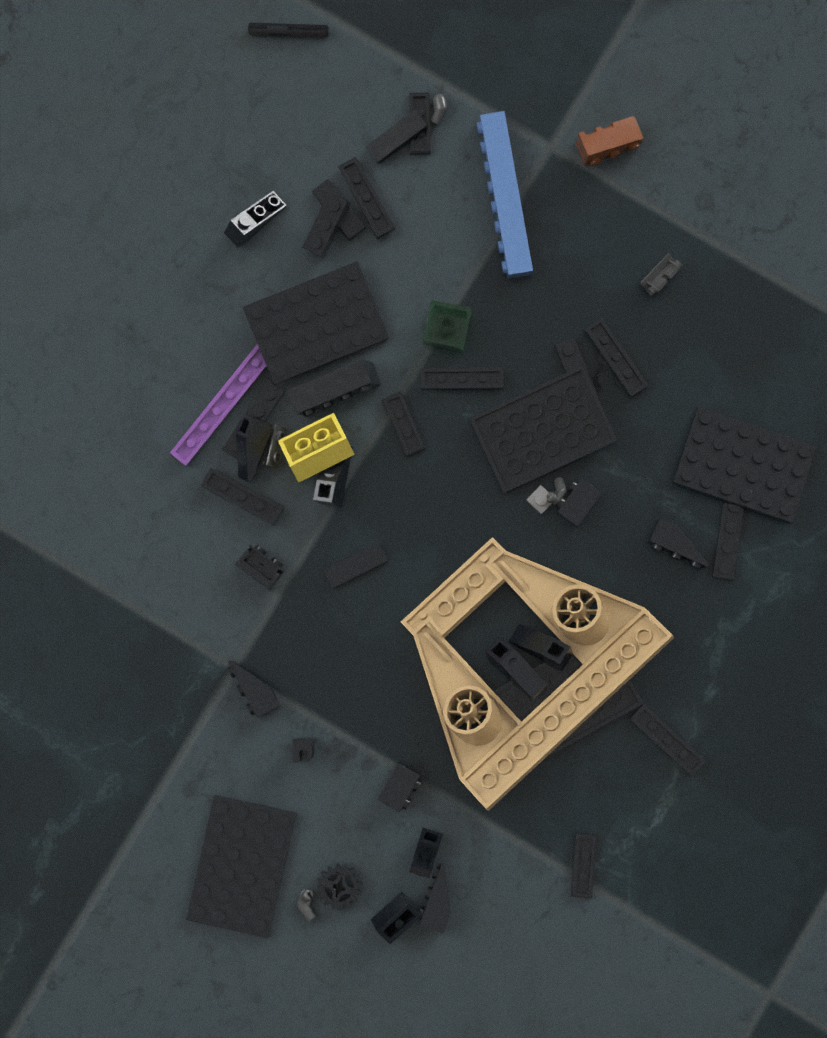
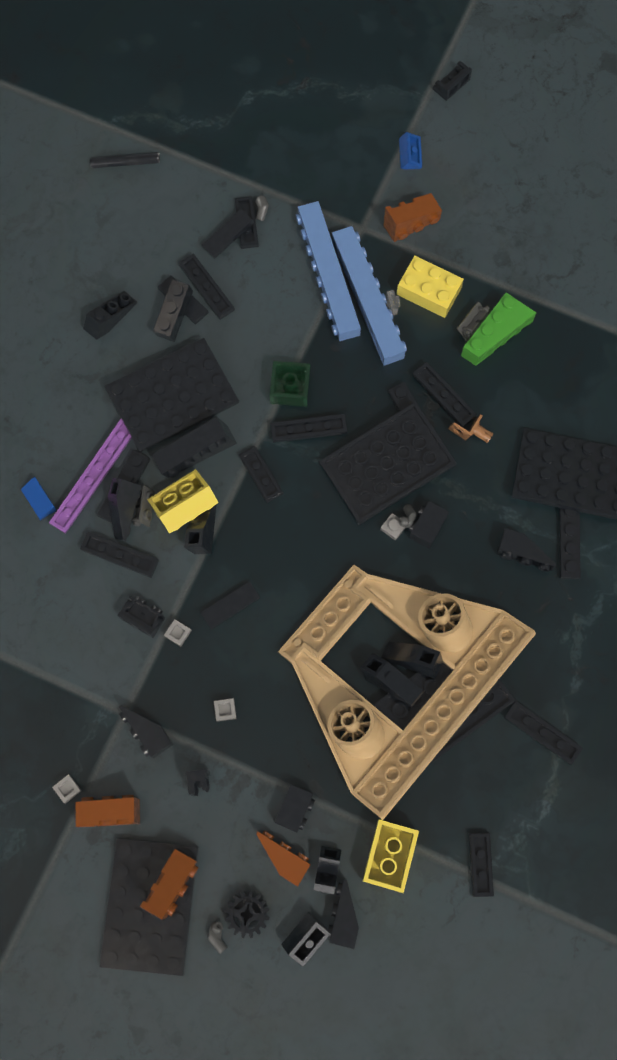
camera: 10 degrees left, 10 degrees down
none -> blue slope [21,477,56,520]
none -> light grey plate [52,774,82,804]
none -> dark orange wedge [76,795,140,827]
none -> dark orange wedge [140,849,199,920]
none -> light grey plate [164,619,192,647]
none -> light grey plate [214,698,237,722]
none -> dark orange slope [256,830,311,887]
none -> medium blue brick [332,226,407,365]
none -> light yellow brick [362,820,419,893]
none -> clear plate [386,290,400,315]
none -> light yellow brick [397,256,464,318]
none -> blue slope [399,132,422,169]
none -> medium nougat bracket [448,414,493,443]
none -> bright green wedge [461,293,536,366]

